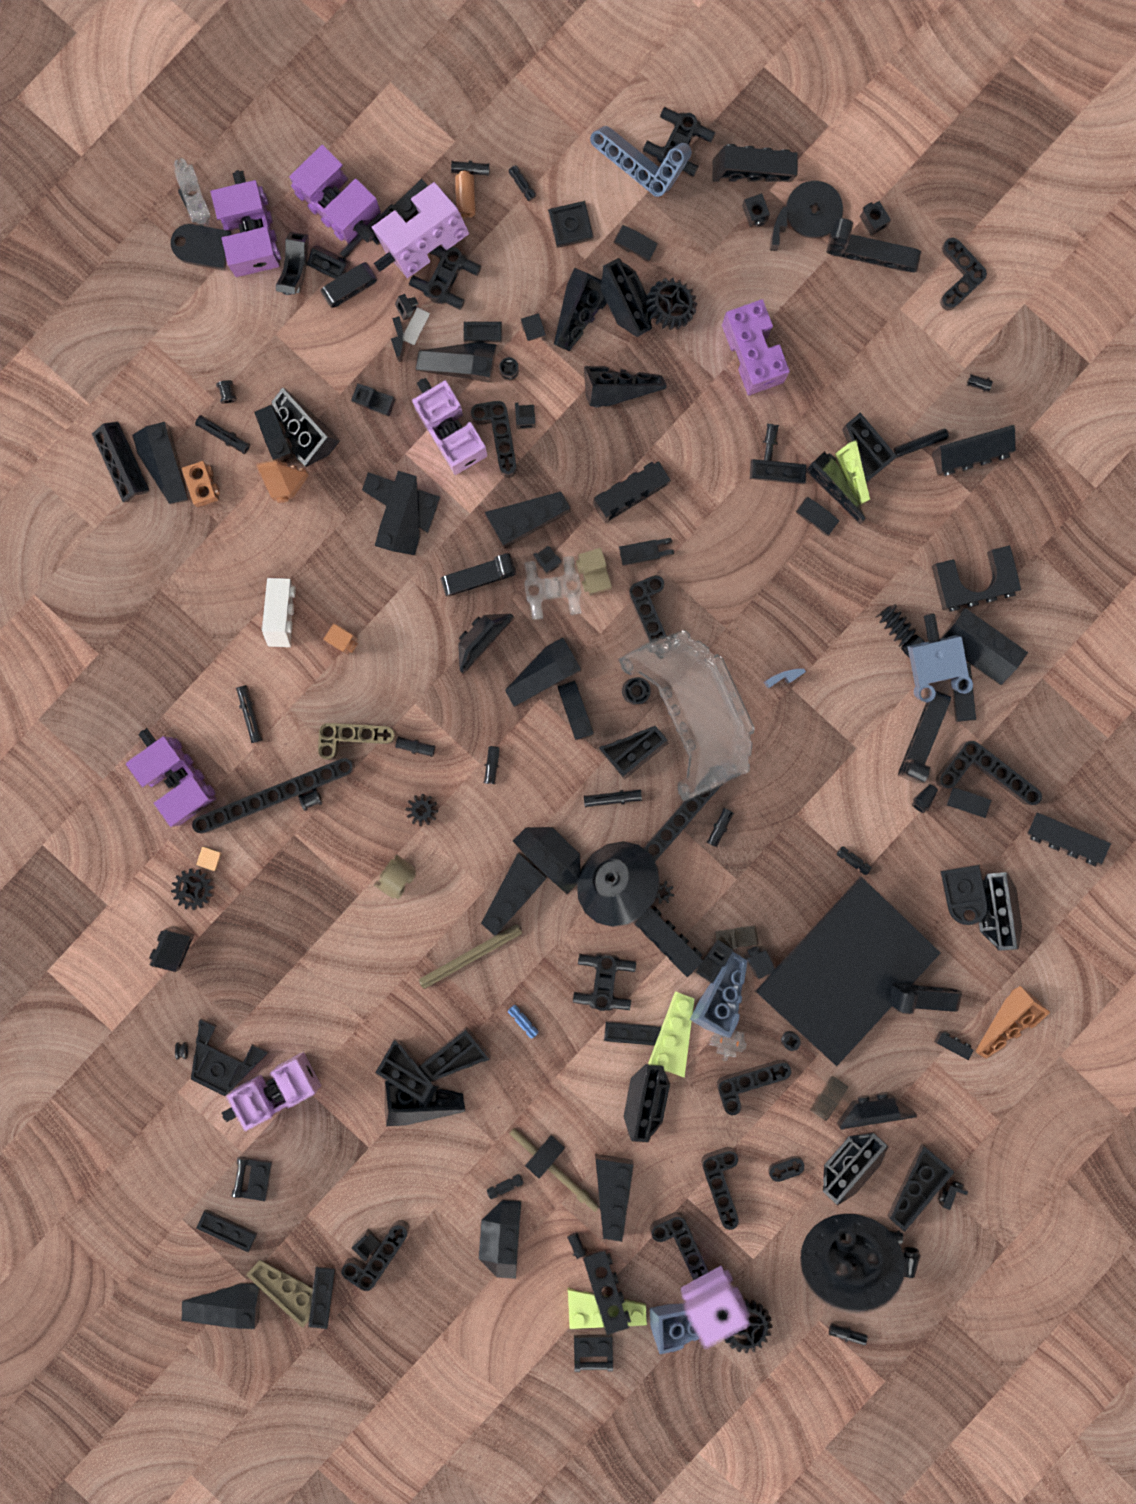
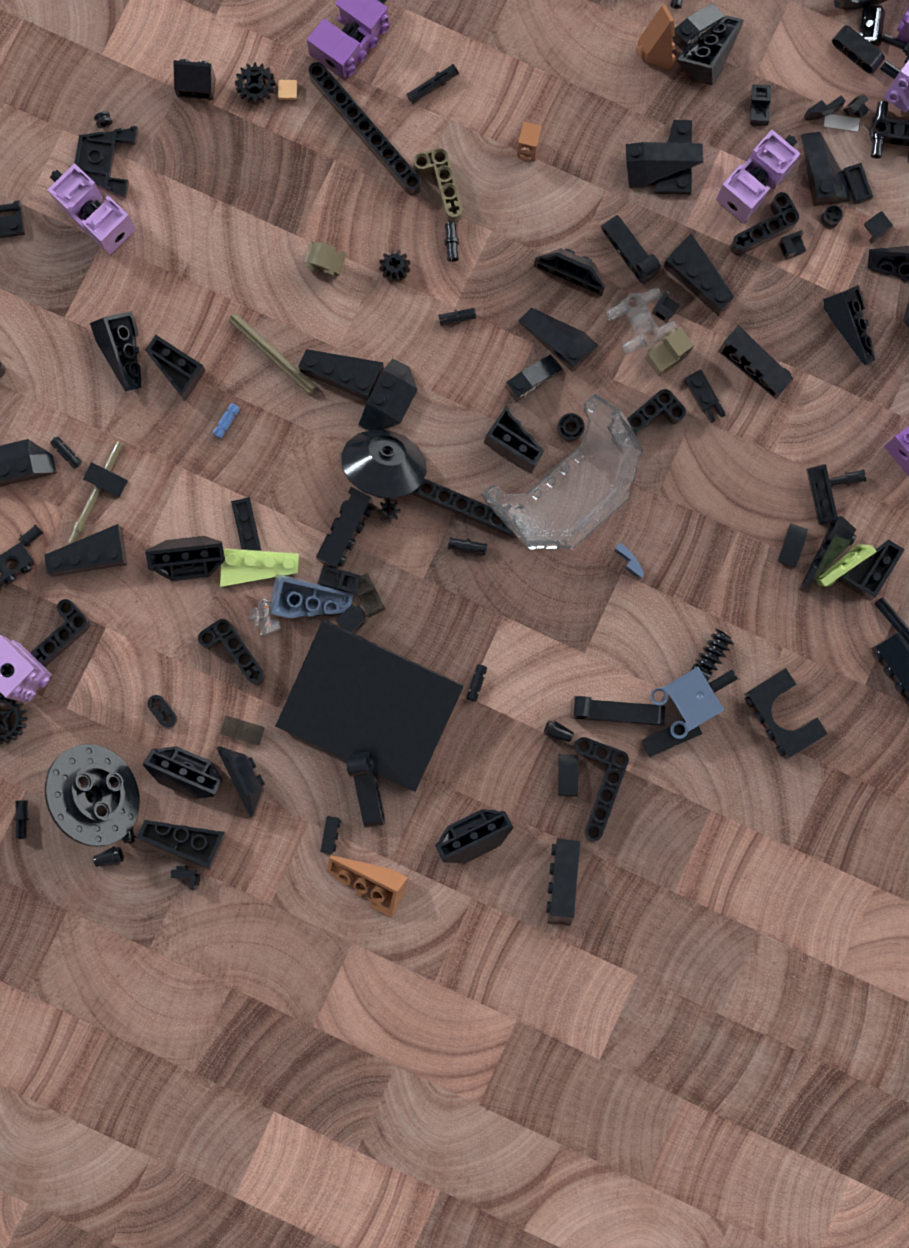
camera: 70 degrees right, 5 degrees down
white wedge [262,578,296,647] -> none
black bush [298,788,323,811] -> none
black wedge [375,1039,439,1103] -> none
black piece [573,953,636,1011] -> none
black pin [584,789,642,808] -> none
black beam [701,1147,739,1230] -> none
black bush [781,1031,801,1051] -> none
black slope [940,608,1029,685] -> none
black tile [940,864,988,925] -> none

